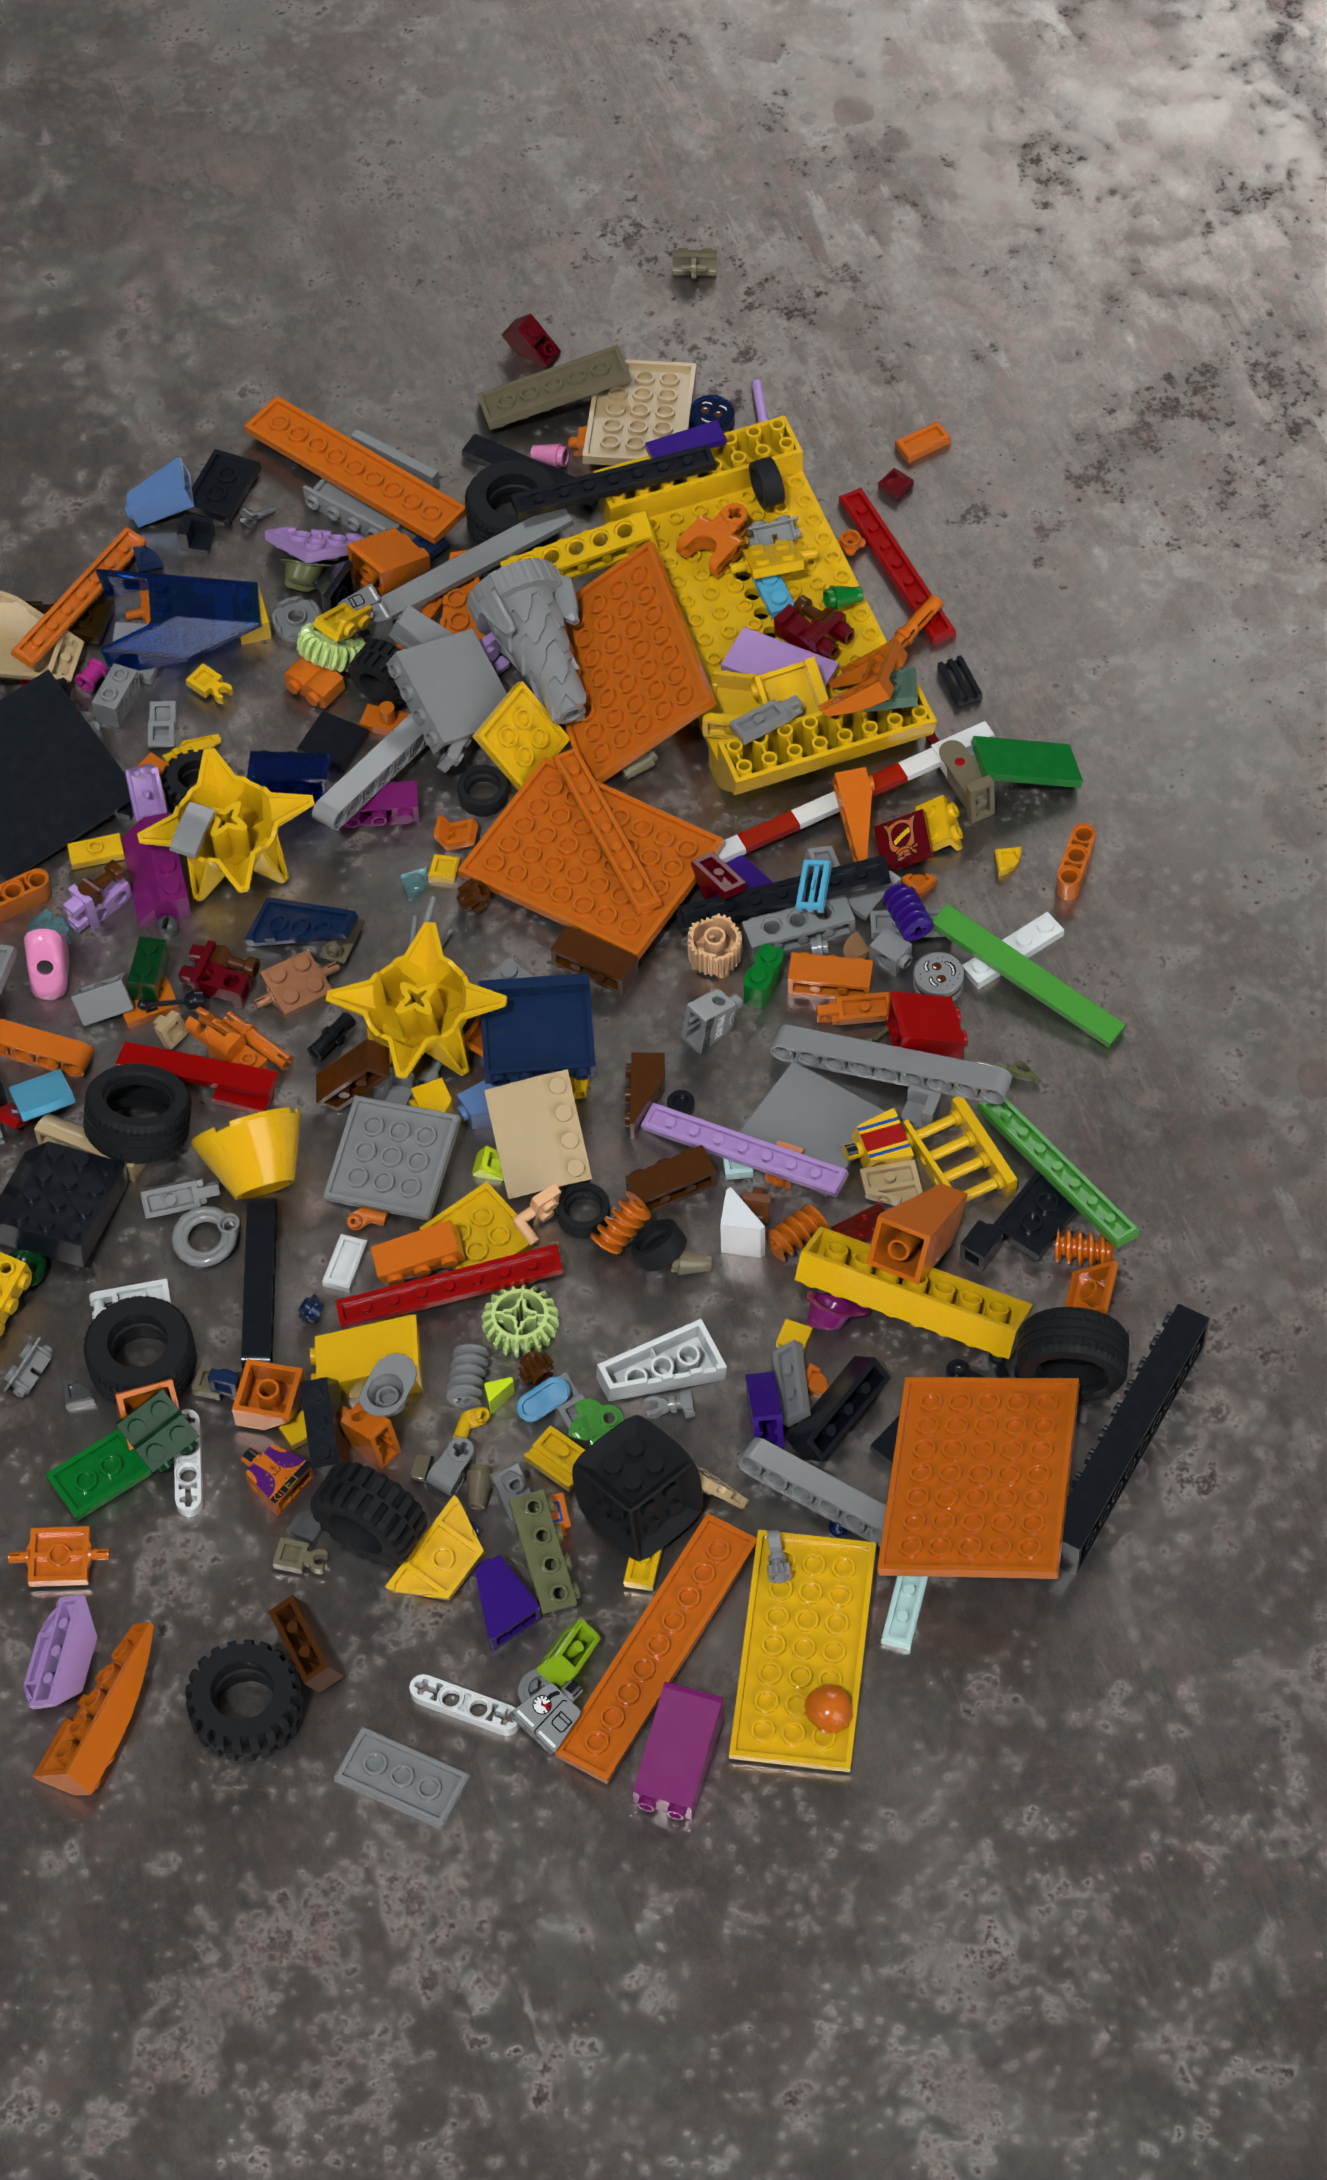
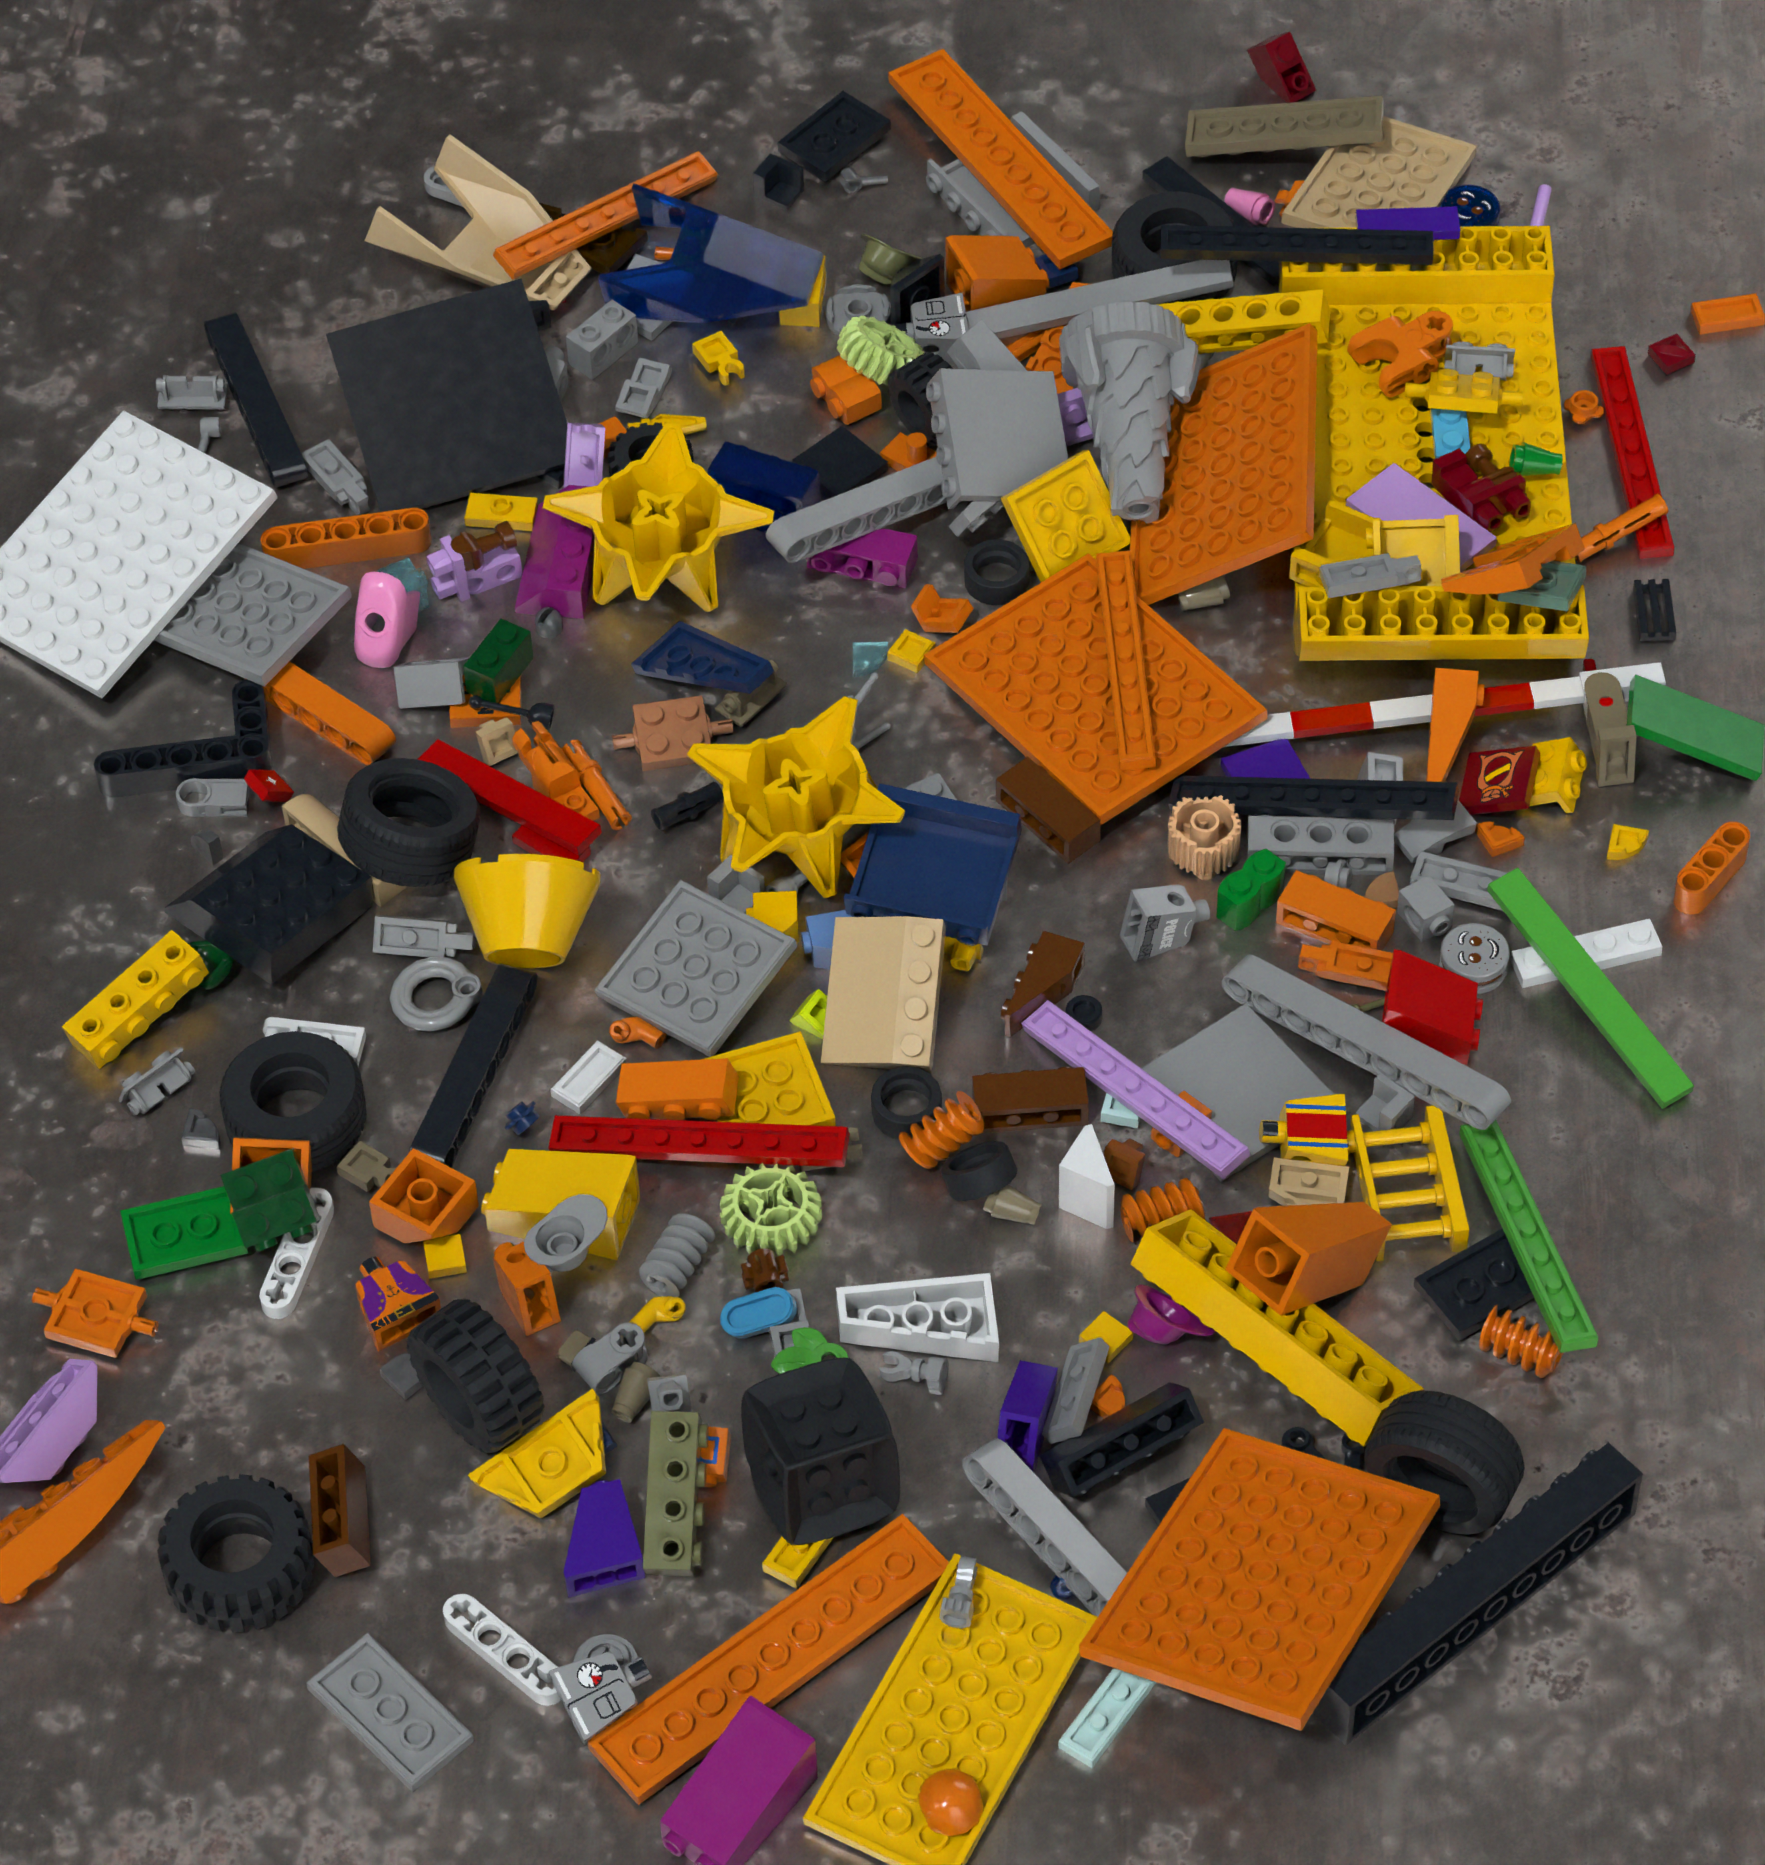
camera: 20 degrees right, 5 degrees down
medium azure tile [8,1069,76,1122] -> none
dark pink bush [74,658,109,693] -> none
medium blue slope [125,457,194,528] -> none
dark blue tile [133,546,164,572] -> none
light grey slope [169,802,215,858] -> none
dark red hips [179,940,260,1009] -> none
dark blue plate [208,1368,240,1397] -> none
lavender plate [265,526,365,564] -> none
dark tan plate [272,1537,328,1574] -> none
black arch [299,1377,350,1472] -> none
yellow bracket [313,602,373,642] -> none
reddish brown brick [316,1039,390,1112] -> none
reddish brown gear [457,878,490,914] -> none
neon yellow slope [484,1377,515,1414] -> none
light nougat plate [513,1183,561,1246] -> none
yellow plate [524,1425,585,1492] -> none
lime brick [536,1618,601,1689] -> none
dark tan hips [672,248,717,279] -> none
dark red slope [691,851,746,900] -> none
tan wing [697,1467,750,1510] -> none
black tyre [749,456,785,509] -> none
medium azure tile [795,859,832,913] -> none
dark purple piece [883,883,934,942] -> none
black brick [959,1219,1003,1272] -> none
olive hand [977,1059,1041,1084] -> none
orange slope [1064,1260,1119,1315] -> none

